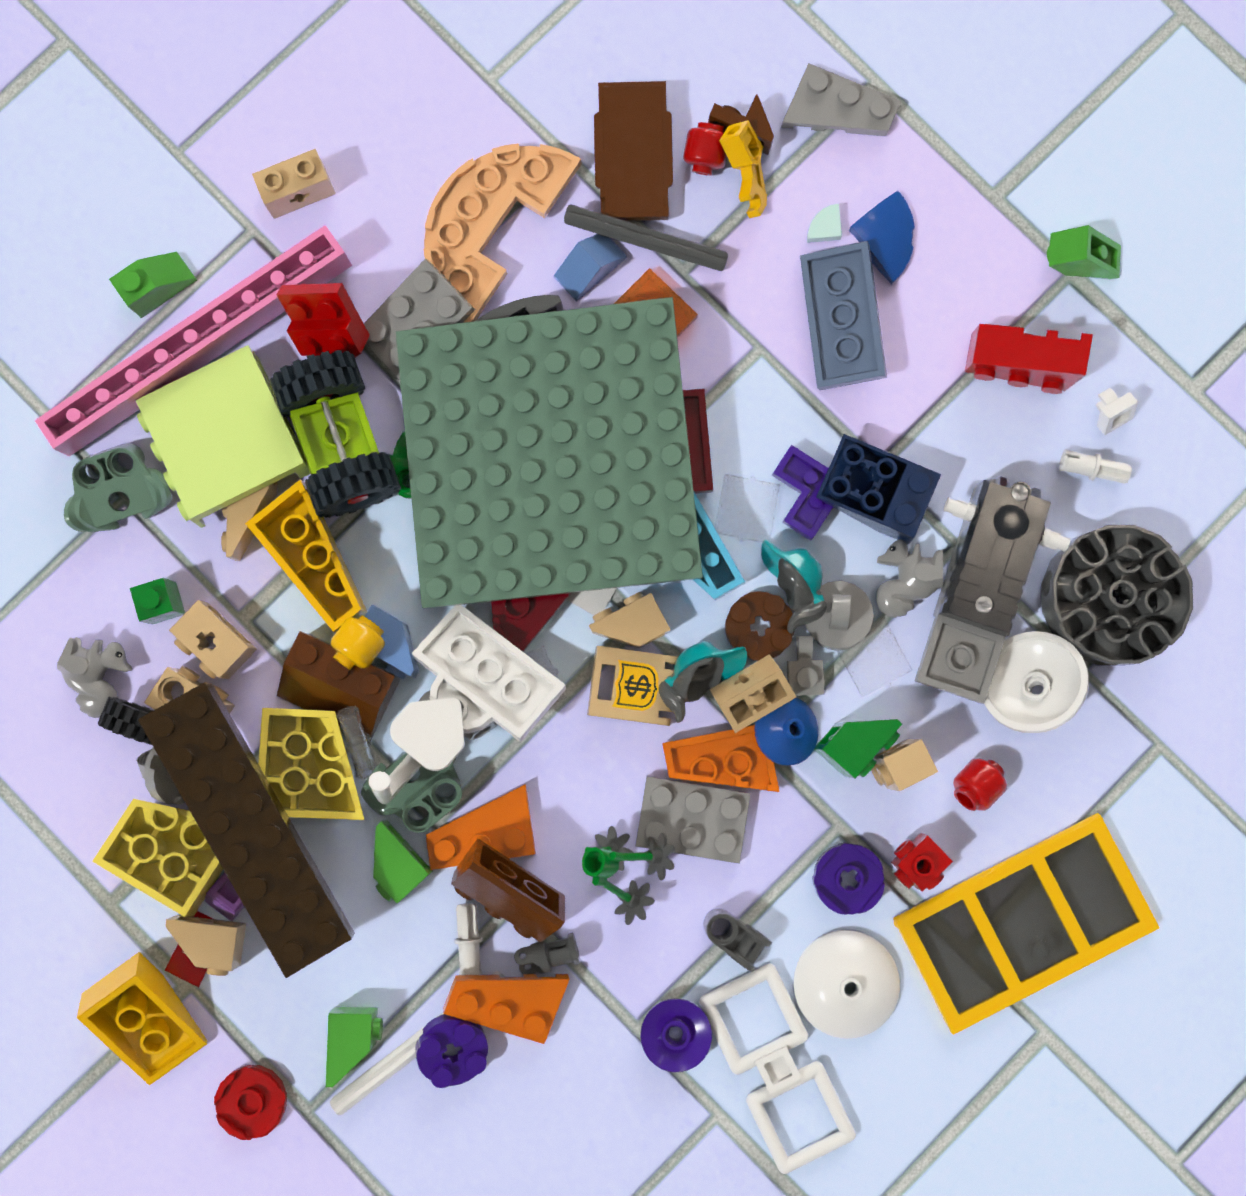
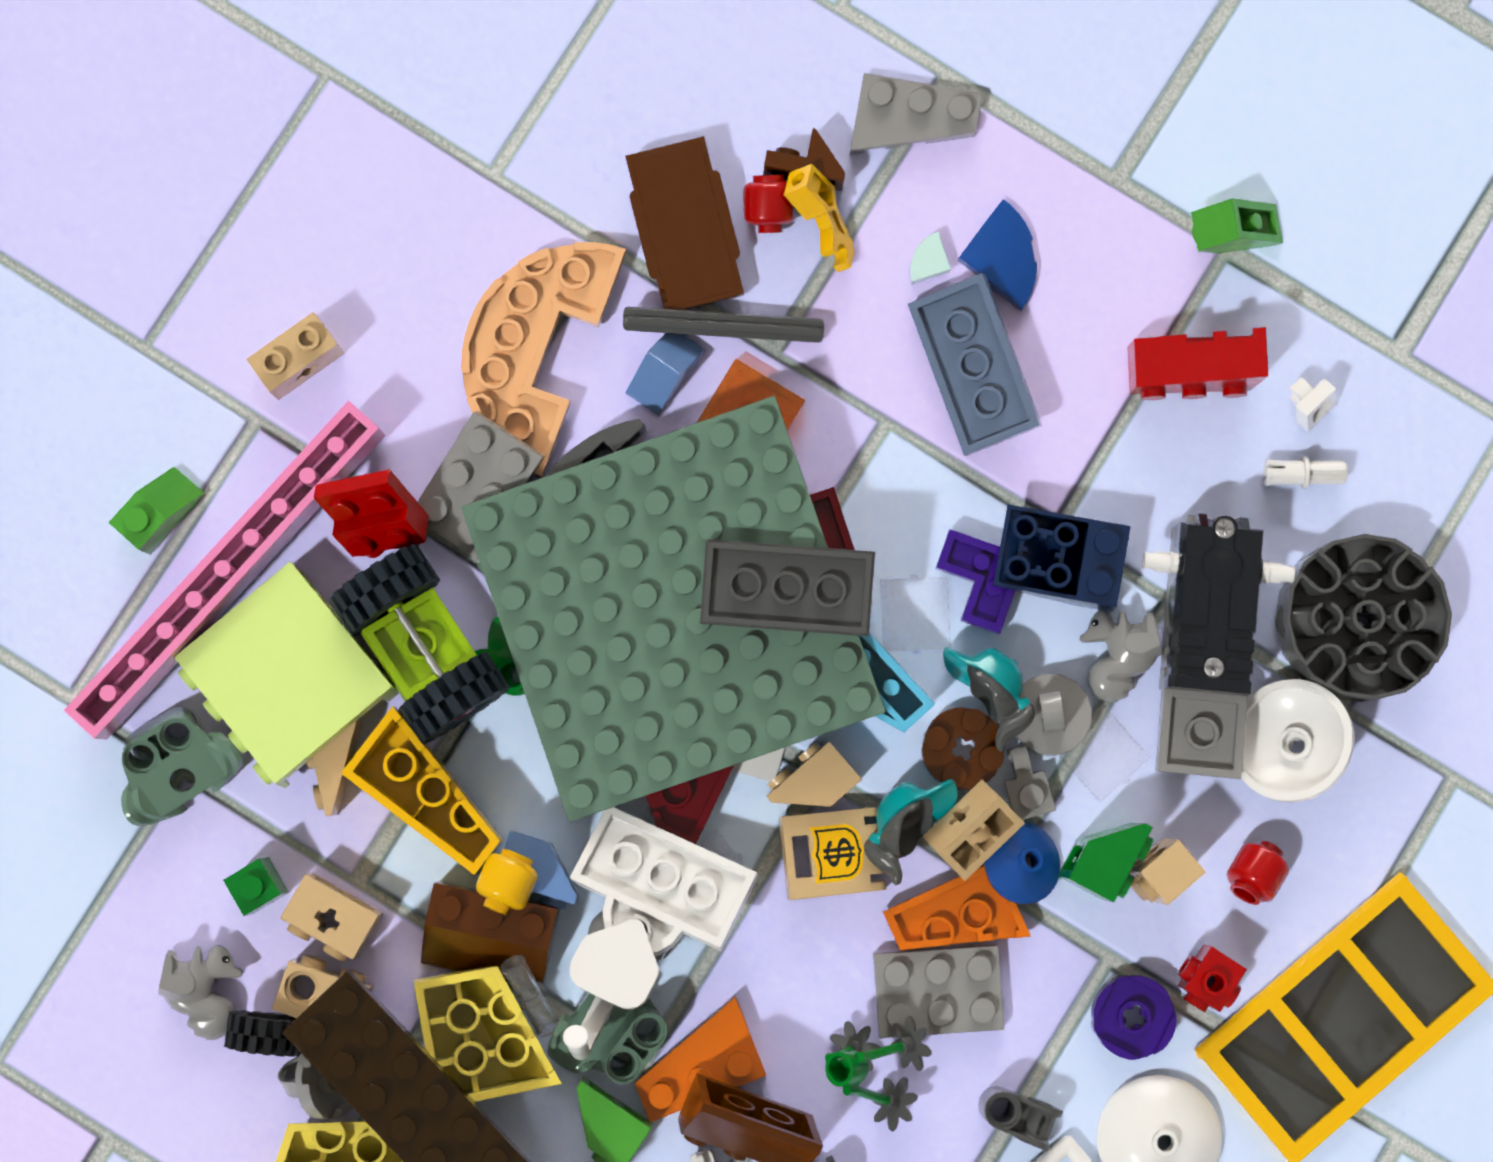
camera: 20 degrees left, 0 degrees up
none -> dark grey tile [700,539,875,637]

